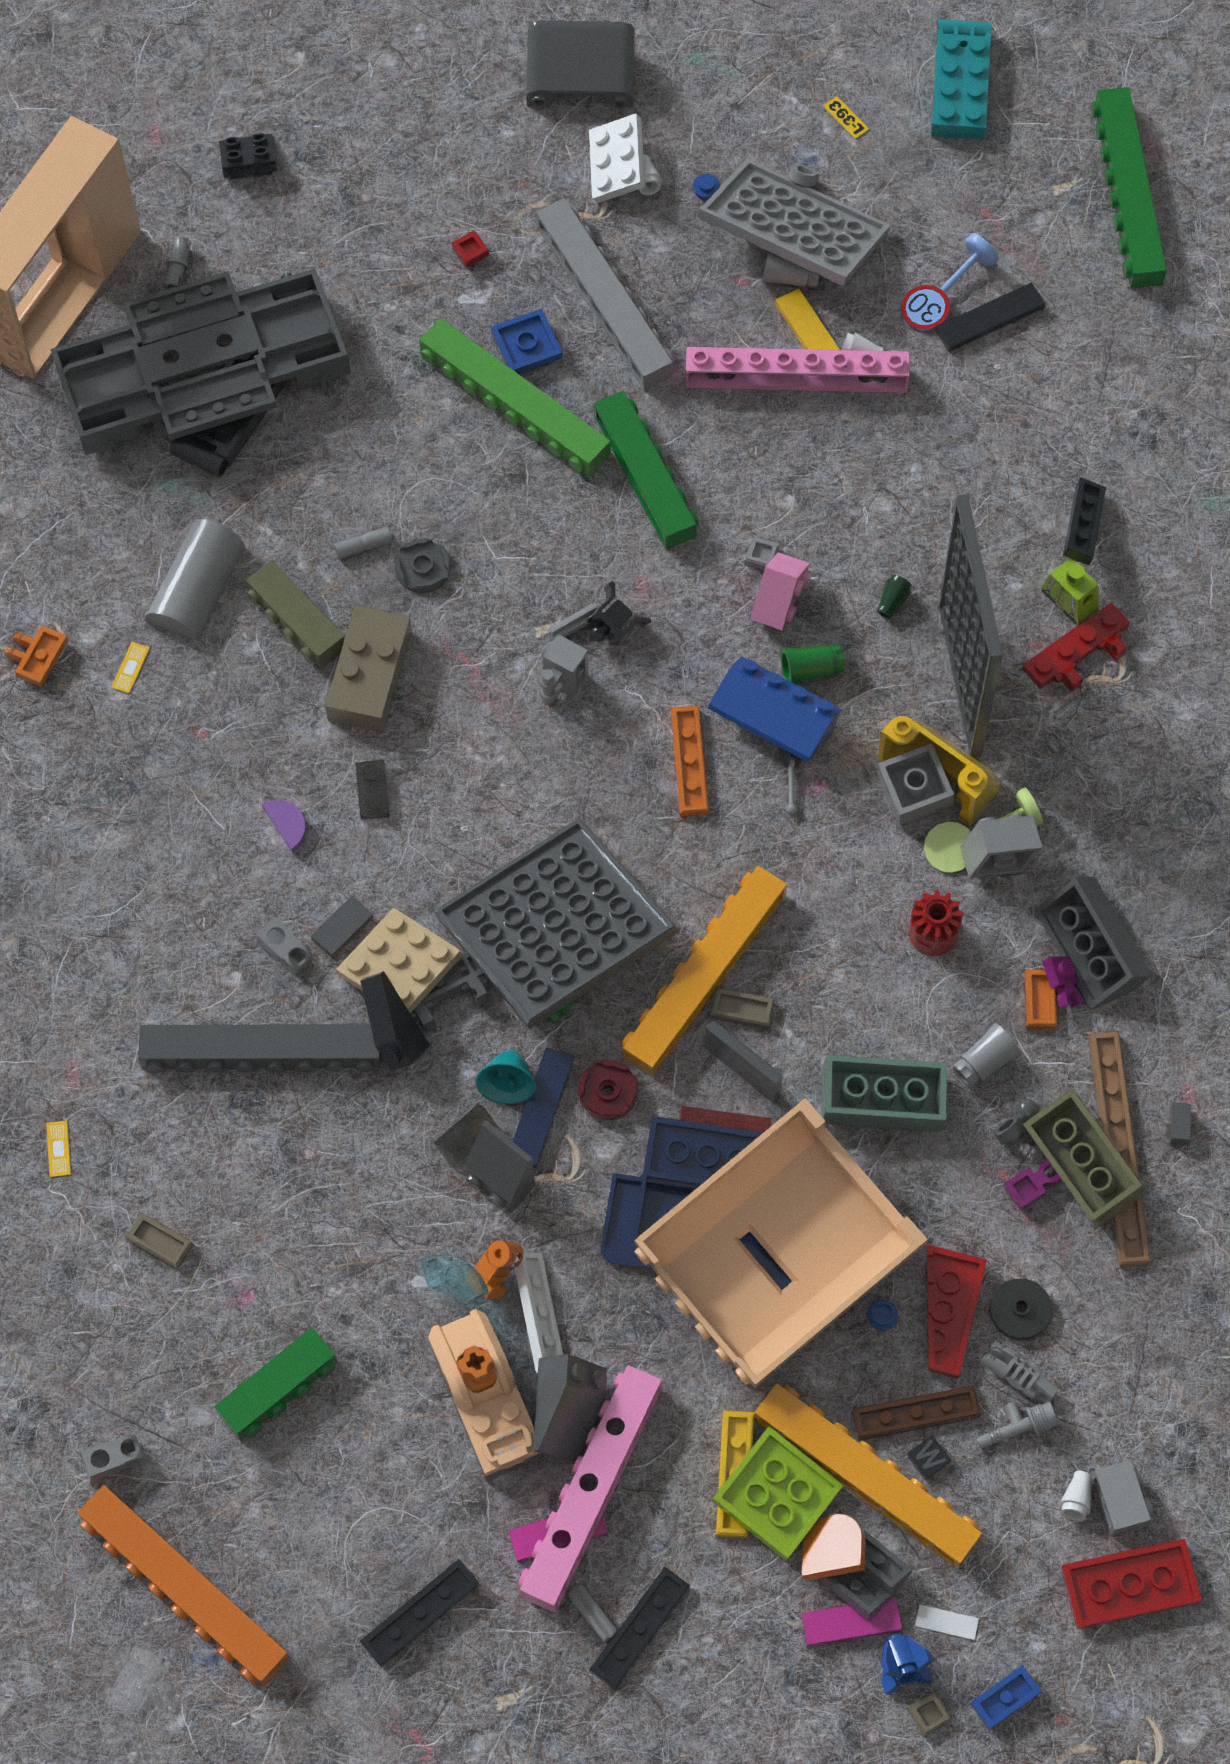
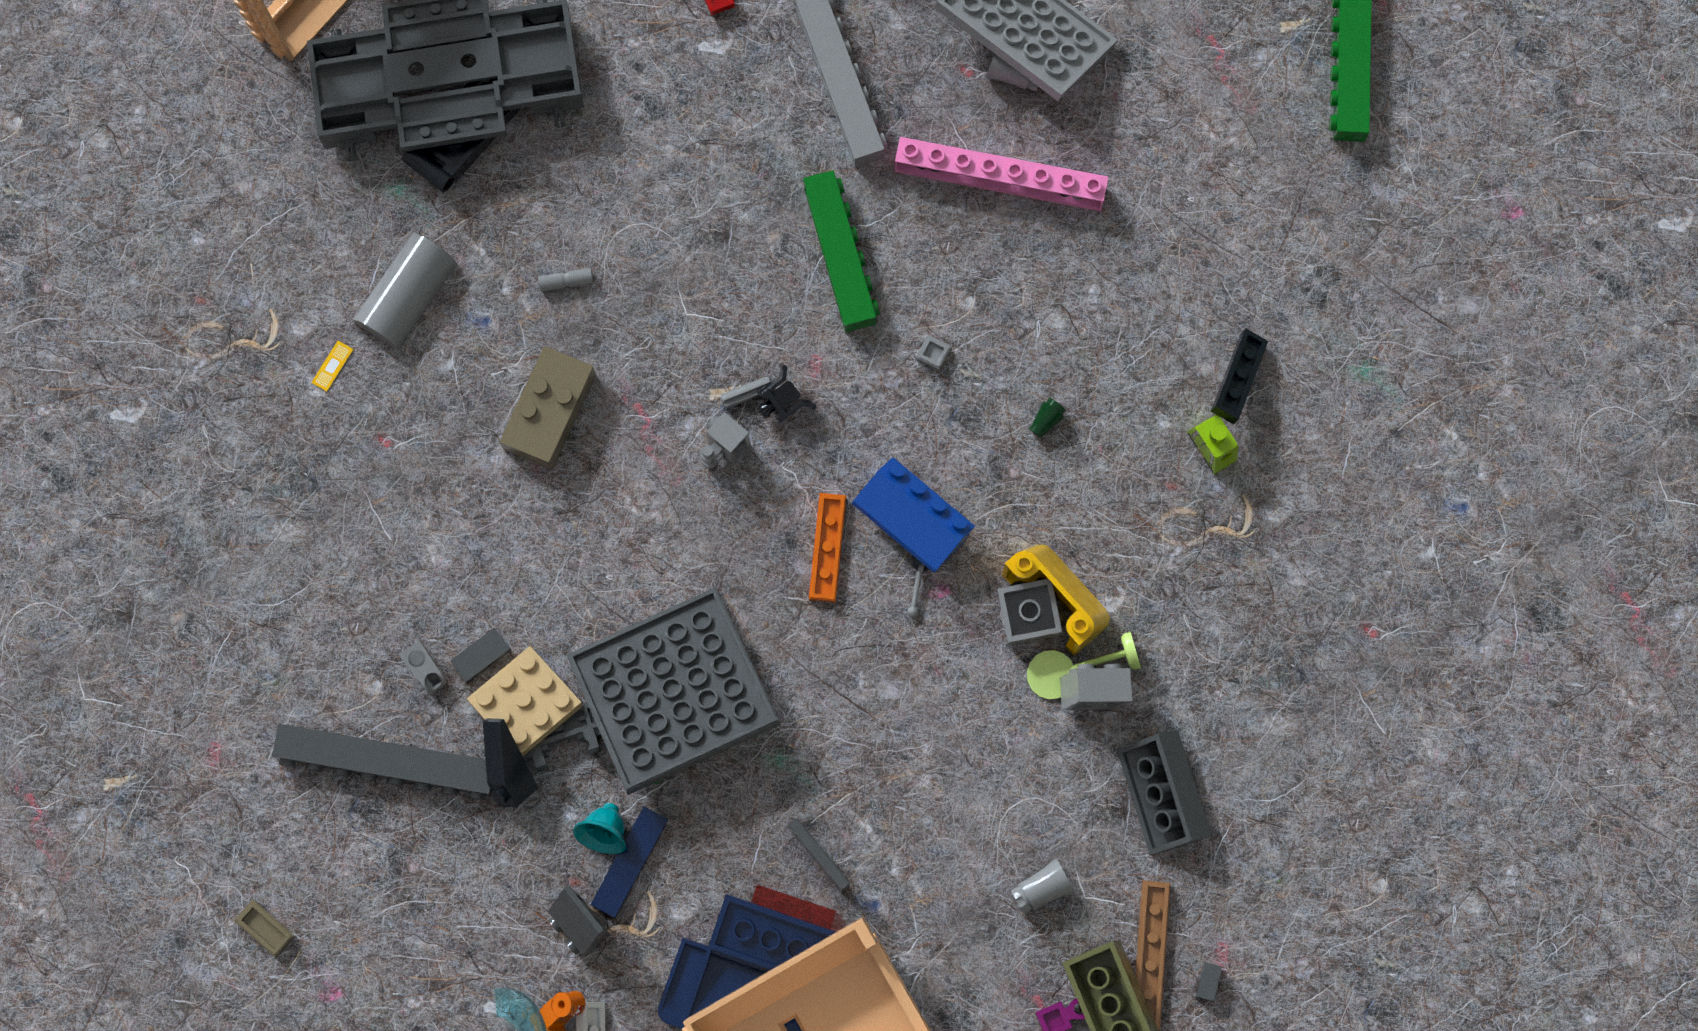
camera: 10 degrees right, 10 degrees up
orange hinge [4,625,68,687] -> none
yellow sticker [46,1121,71,1177] -> none
olive brick [246,560,345,669] -> none
medium lavender tile [262,800,306,853] -> none
clear smoke plate [355,760,390,820] -> none
dark grey tile [394,538,451,593] -> none
bright green brick [419,318,611,477] -> none
clear smoke plate [434,1103,499,1168] -> none
blue plate [491,309,563,374] -> none
dark red plate [578,1060,638,1120] -> none
light orange brick [621,866,787,1077] -> none
dark tan tile [710,987,775,1030] -> none
bright pink brick [750,552,811,630] -> none
yellow tile [775,288,840,350] -> none
green plant [780,644,845,685] -> none
sand green brick [821,1055,947,1132] -> none
white cone [841,332,883,351] -> none
light blue piece [901,233,999,331] -> none
red gear [908,890,963,956] -> none
black tile [935,282,1045,352] -> none
dark grey tile [938,494,1003,758] -> none
dark grey plate [994,1099,1039,1145] -> none
red hinge [1022,602,1130,692] -> none
orange tile [1024,970,1057,1029] -> none
magenta plate [1042,956,1083,1008] -> none

